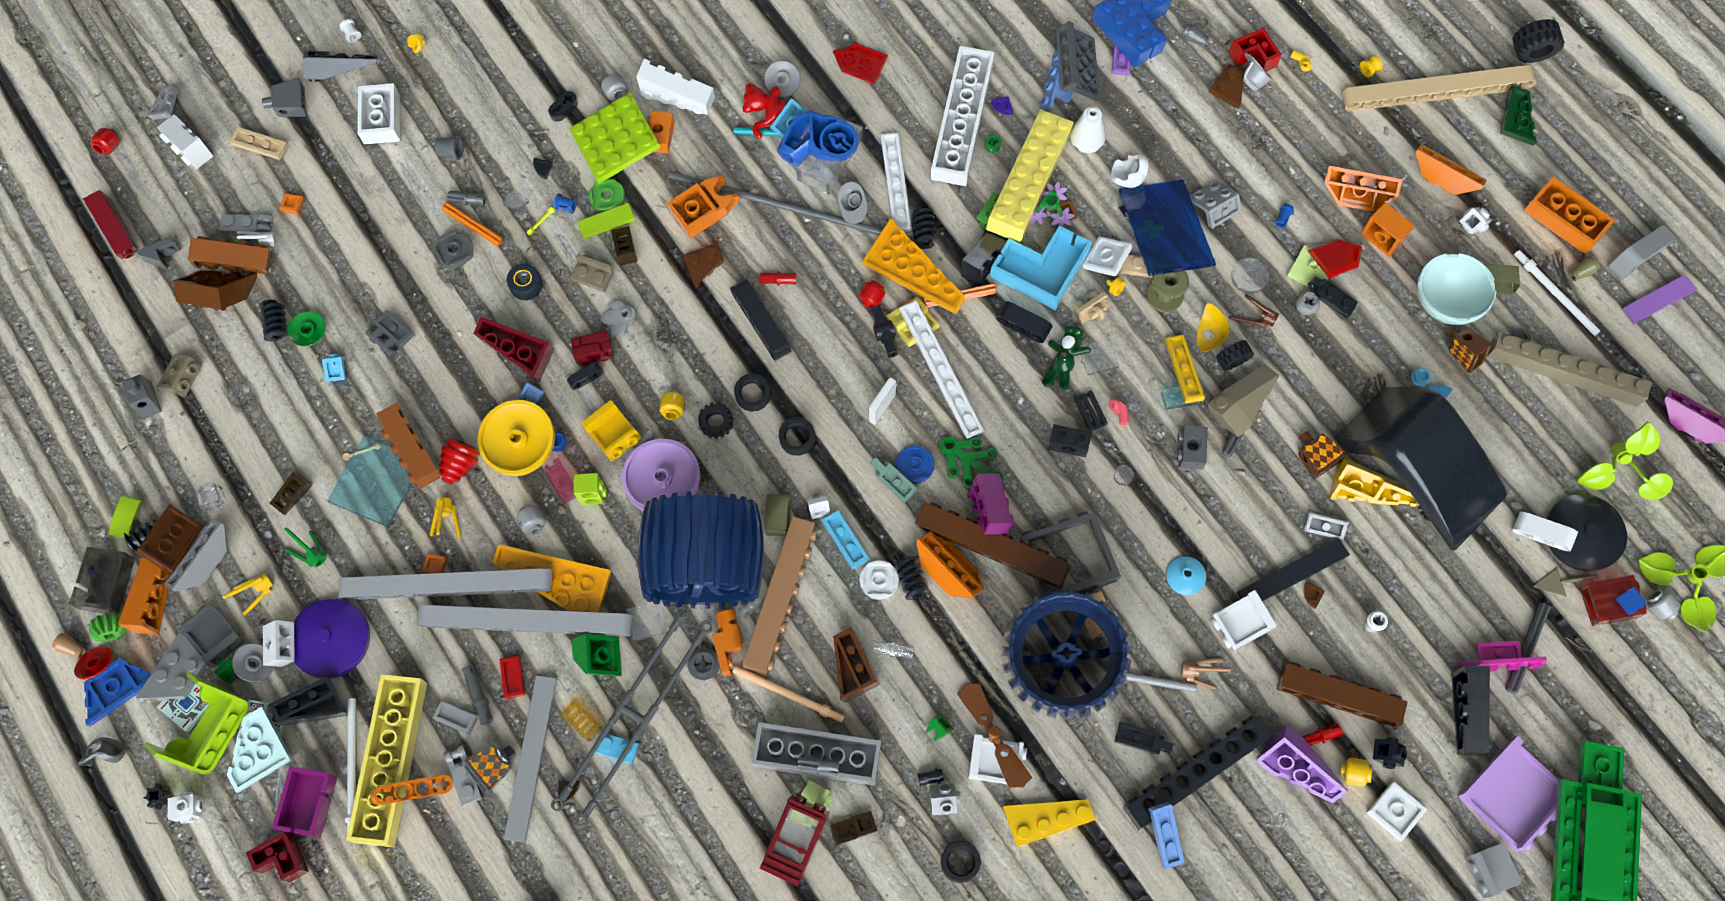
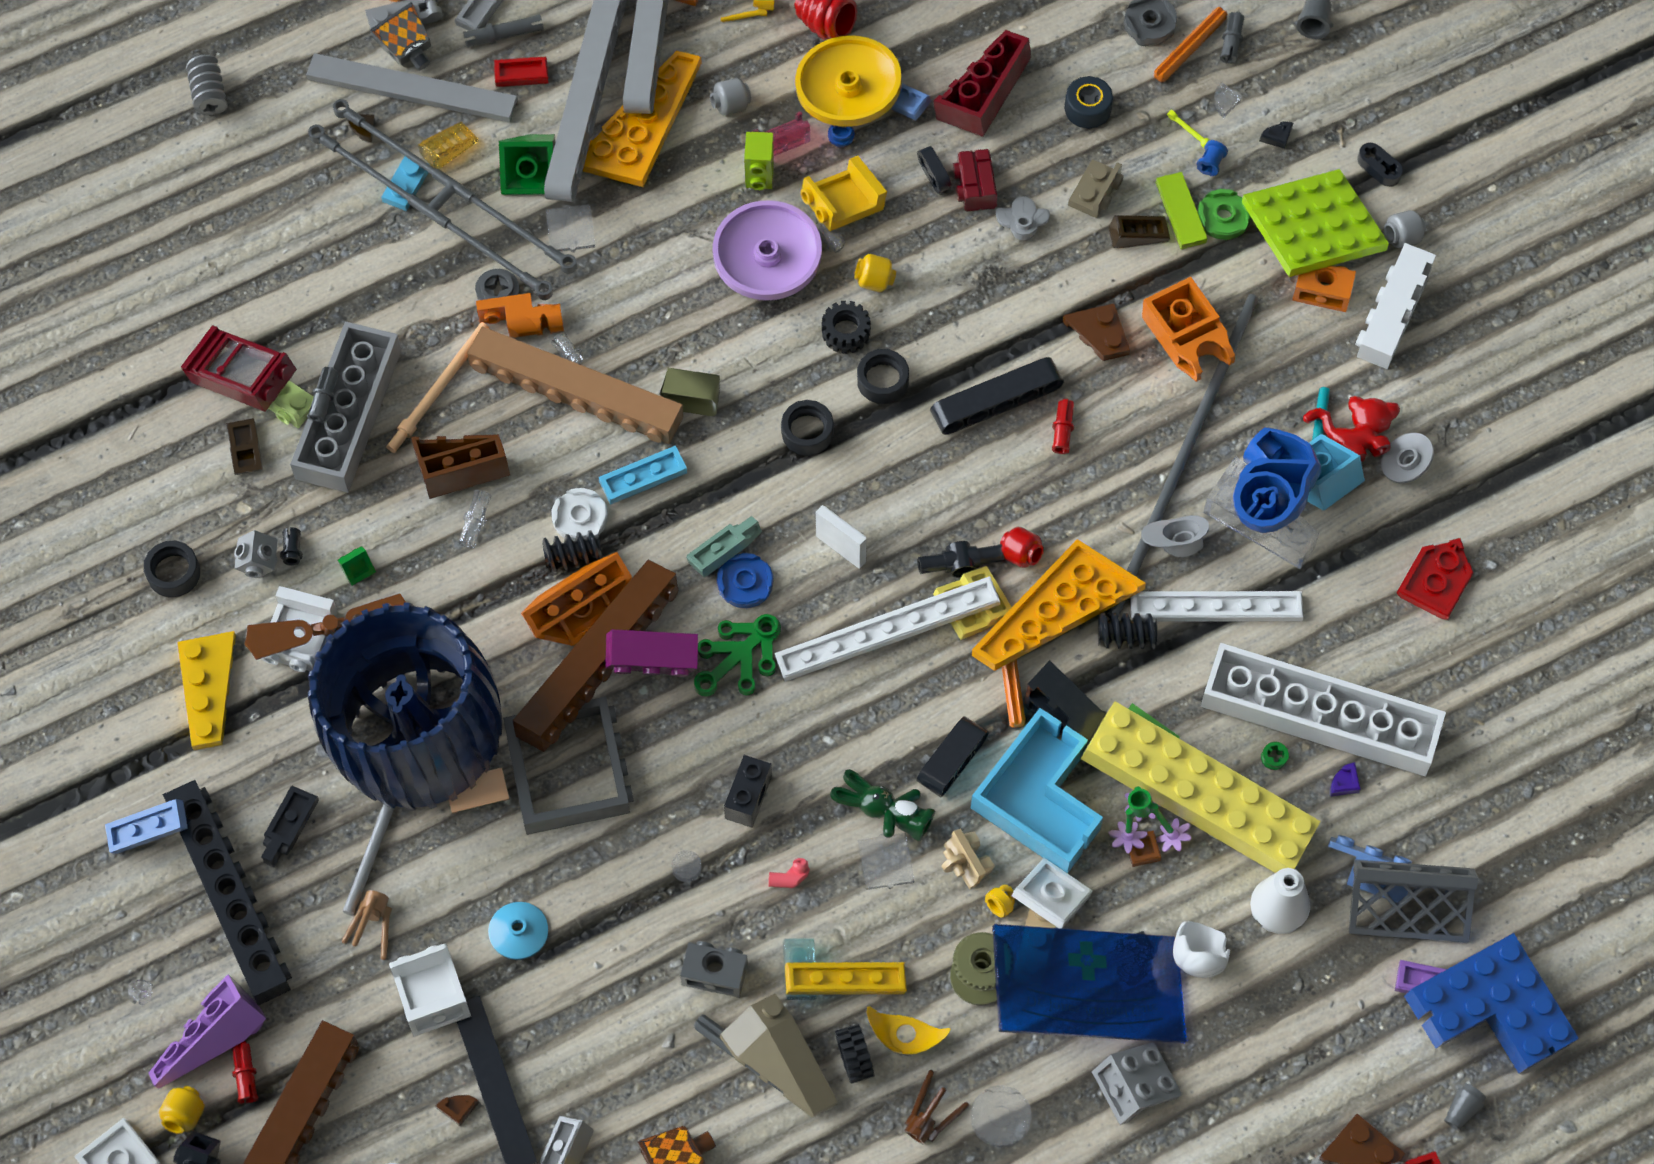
camera: 95 degrees right, 5 degrees down
dark blue wheel [638,491,764,609] -> none
white tile [807,495,831,519] -> none
black tile [1074,390,1108,432] -> none

